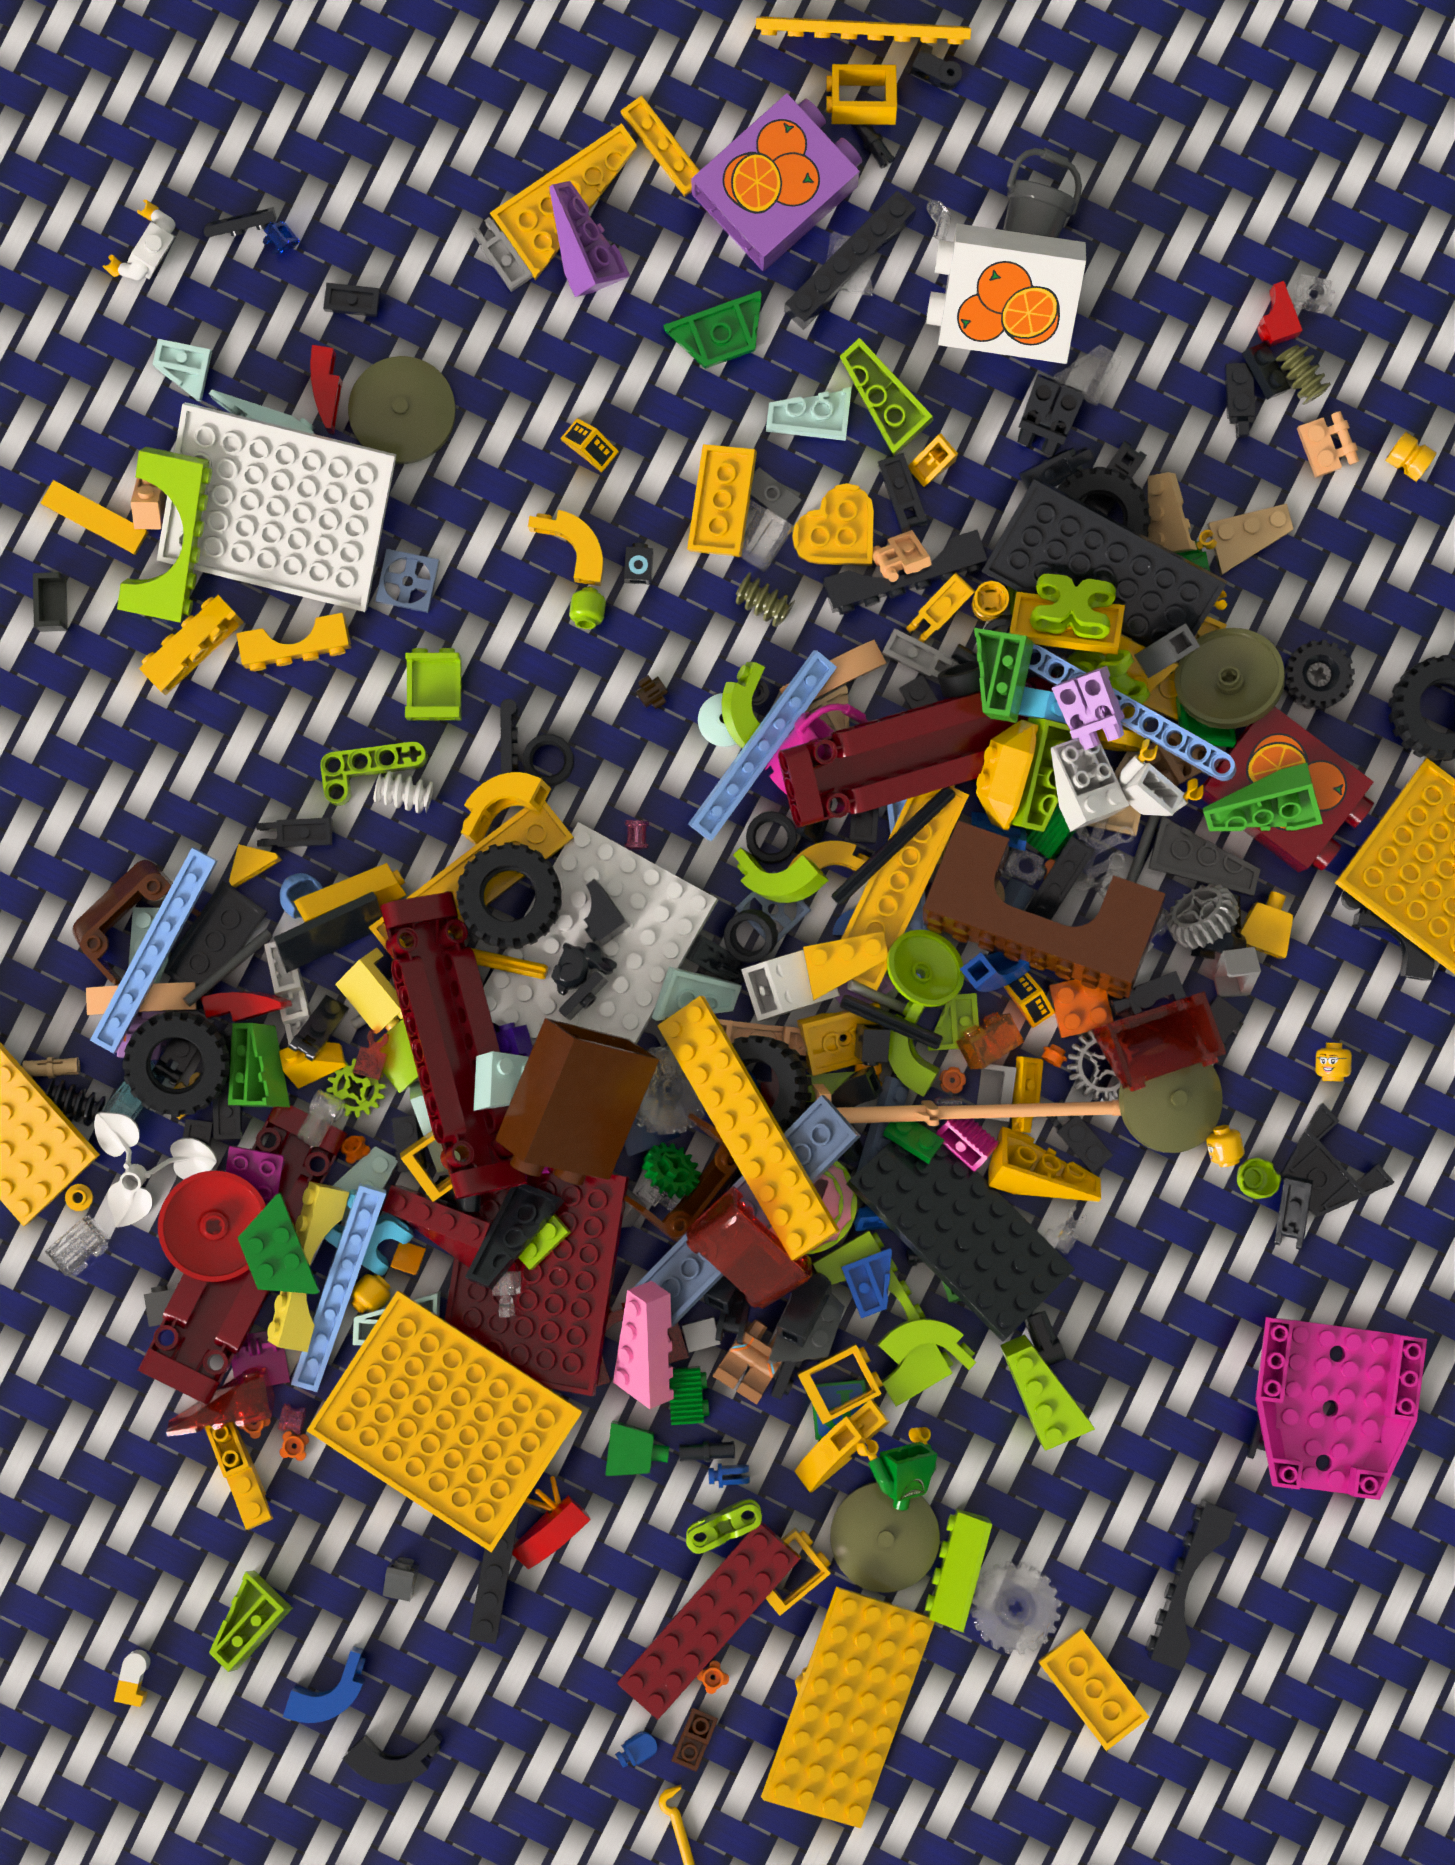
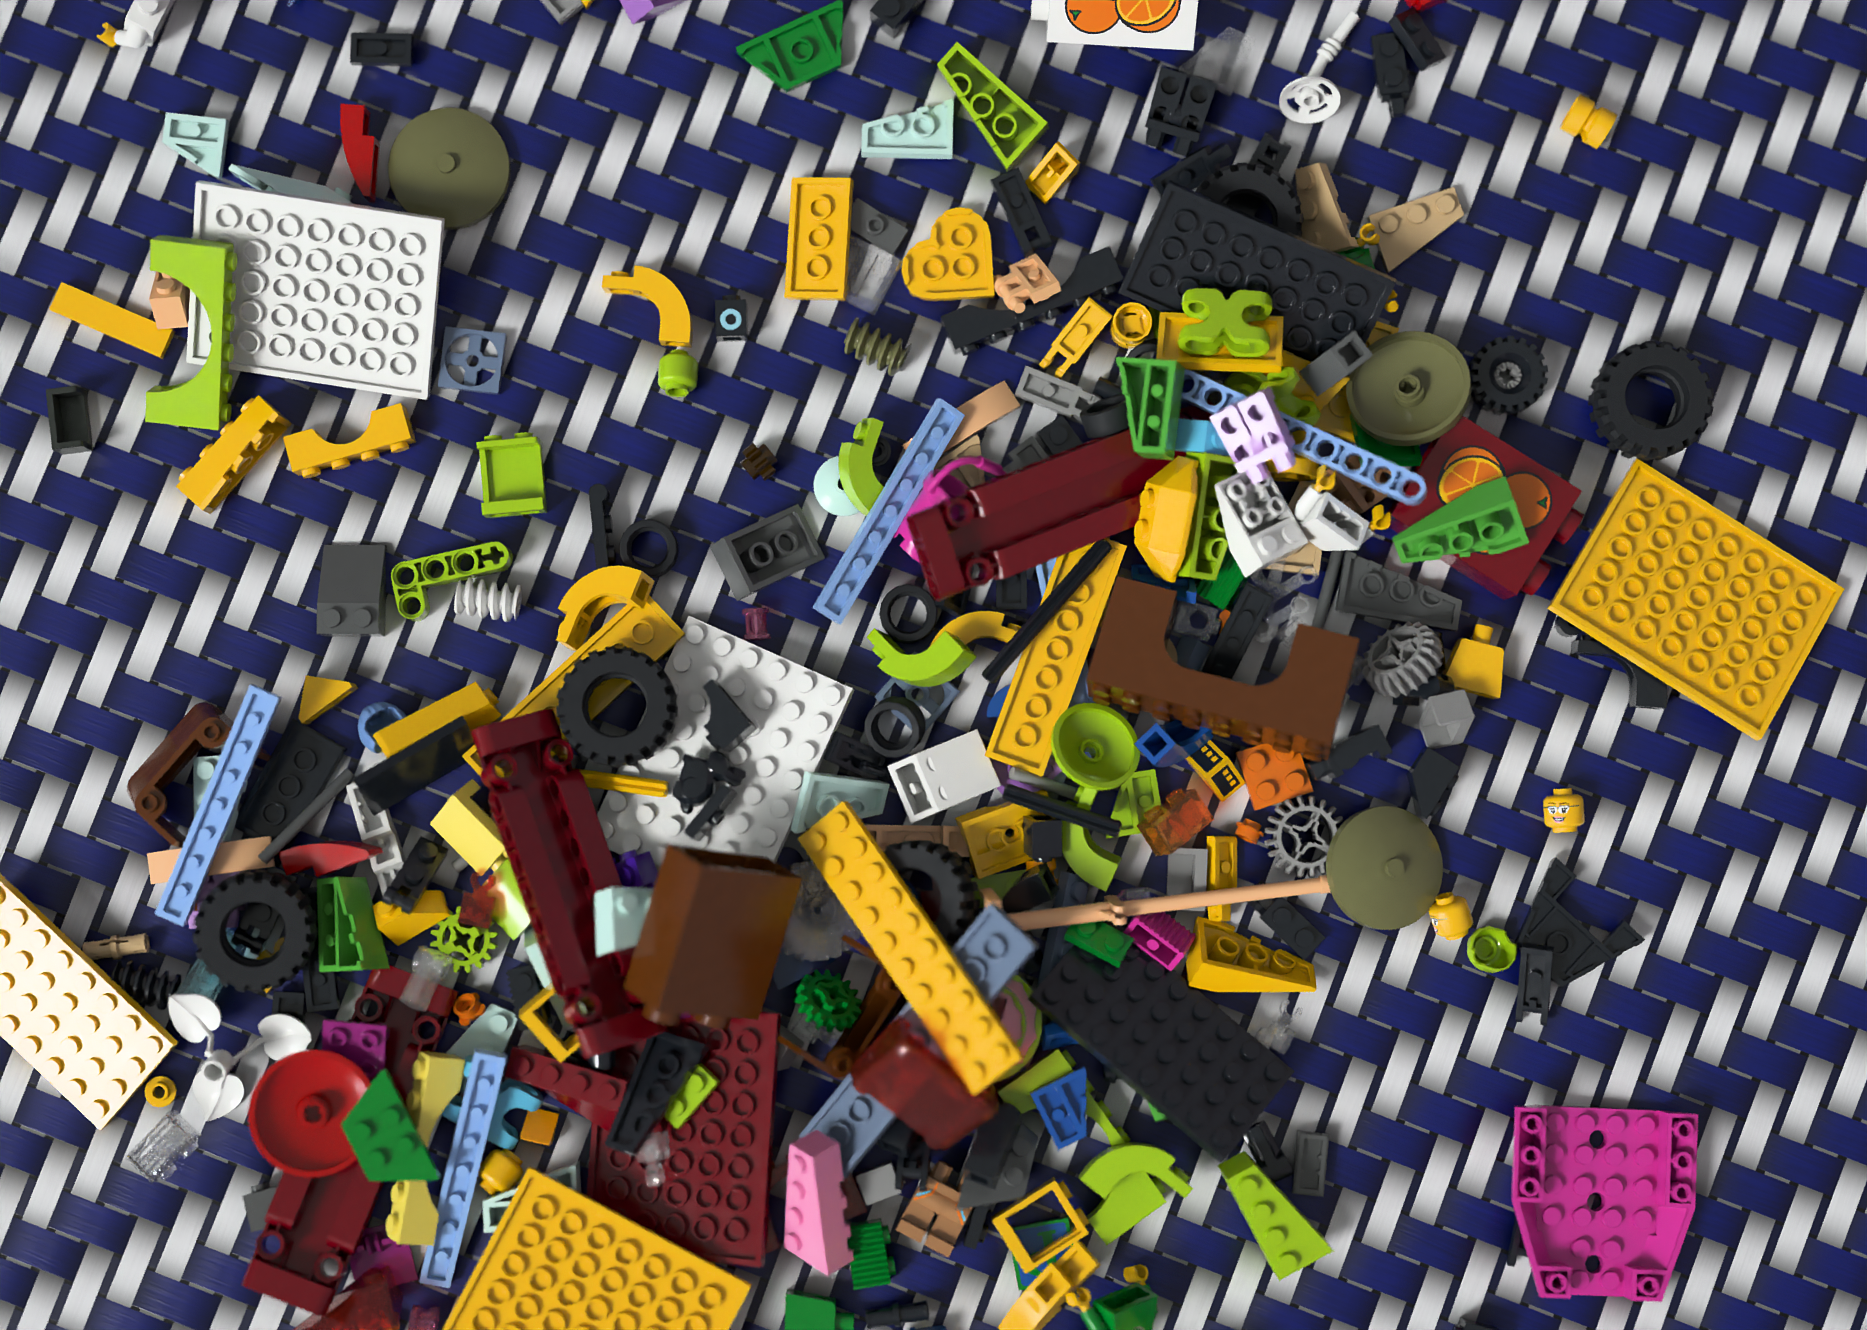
camera: 10 degrees left, 0 degrees up
black hinge [256,818,333,848] -> none
slope [560,418,619,473] -> none
yellow wing [803,931,888,1001] -> none
orange plate [939,1067,966,1094] -> none
clear red windscreen [1092,991,1226,1092] -> none
olive piece [1276,344,1331,405] -> none
light nougat plate [1297,411,1359,478] -> none
none -> dark grey slope [317,545,386,637]
none -> dark grey slope [710,504,825,601]
none -> dark grey plate [995,436,1048,477]
none -> white dish [1279,12,1360,123]
none -> dark grey plate [1291,1130,1329,1197]

